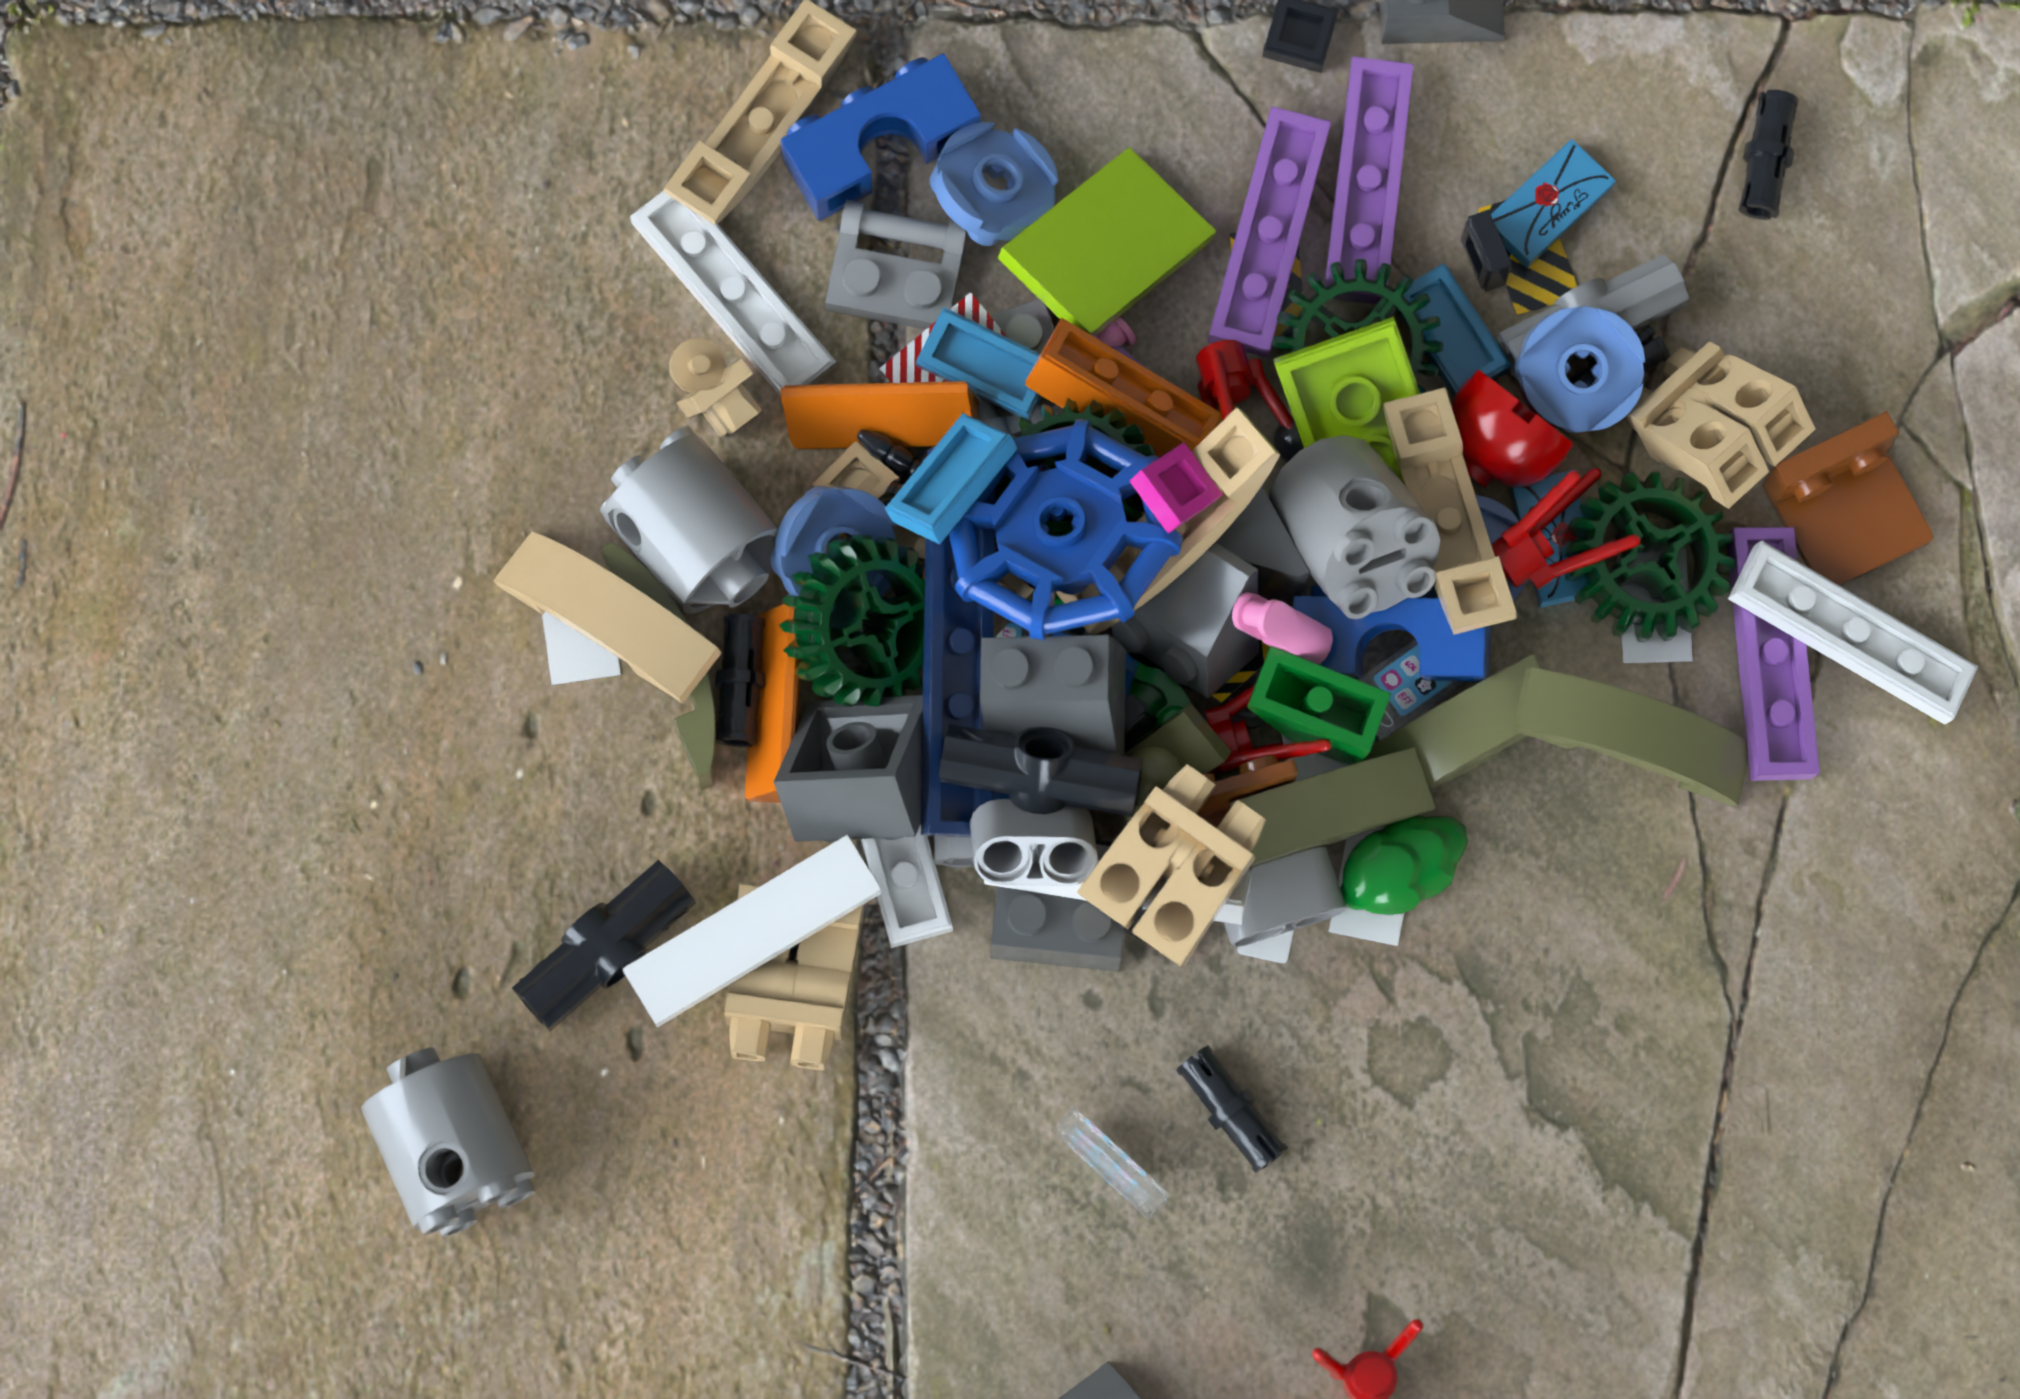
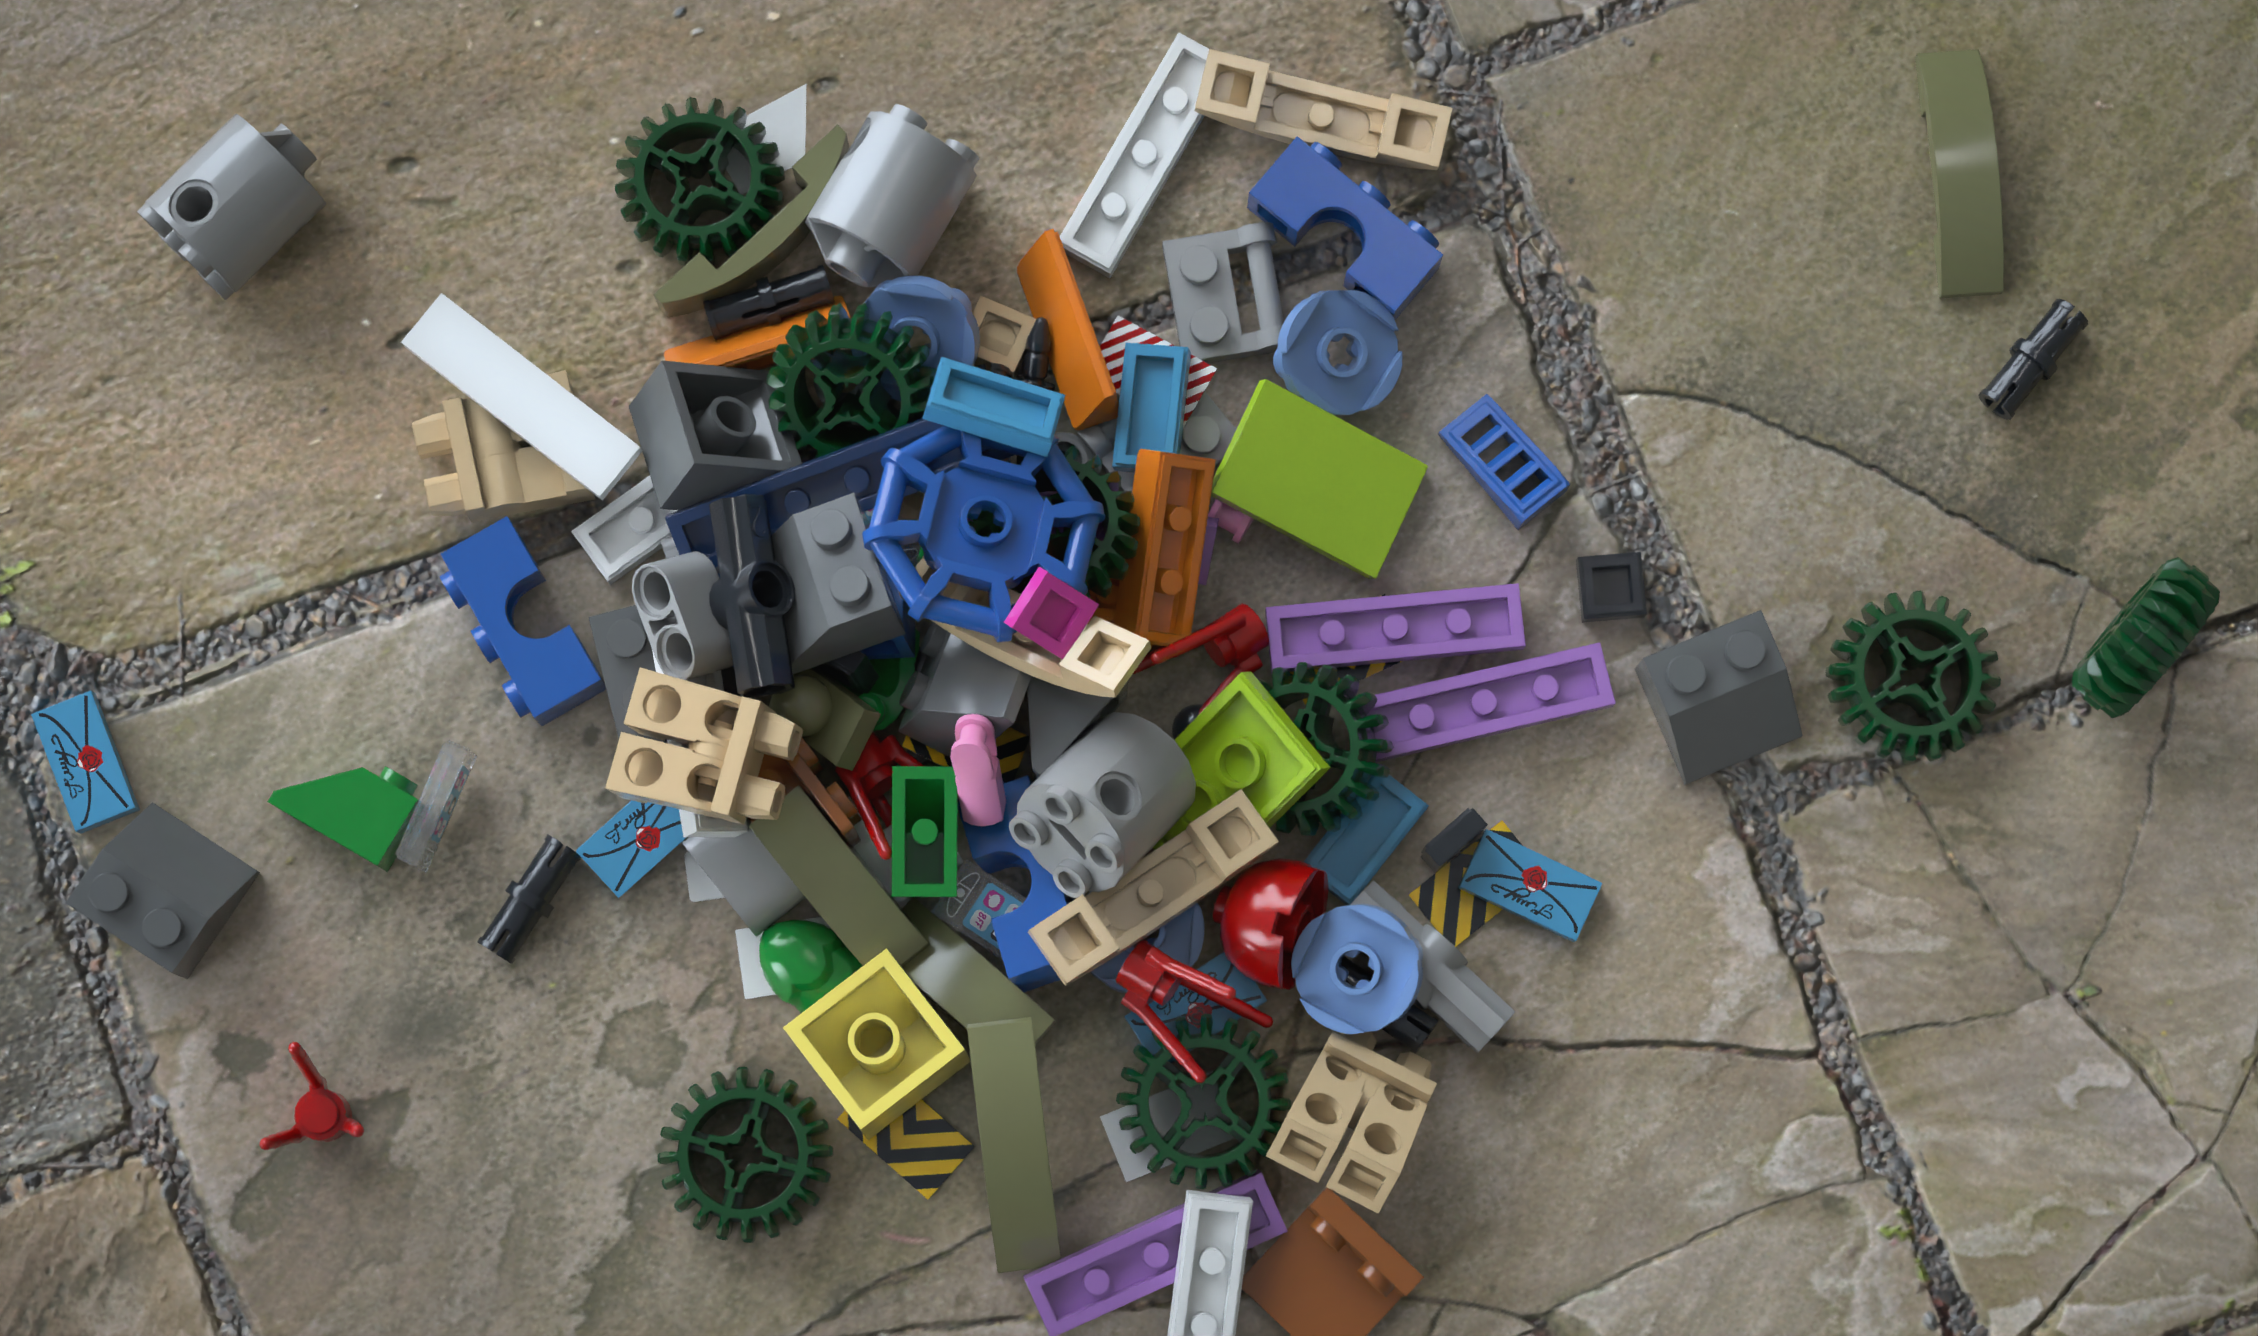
camera: 70 degrees right, 5 degrees up
tan slope [493,532,722,703] -> none
black piece [512,860,696,1032] -> none
tan hips [669,338,762,437] -> none
black pin [1738,89,1799,220] -> none
none -> green slope [267,766,427,872]
none -> blue arch [439,516,606,726]
none -> dark azure tile [576,800,687,898]
none -> dark green gear [615,97,785,266]
none -> dark green gear [657,1067,834,1243]
none -> light yellow slope [783,948,971,1140]
none -> sticker [837,1099,975,1200]
none -> blue slope [1438,394,1570,530]

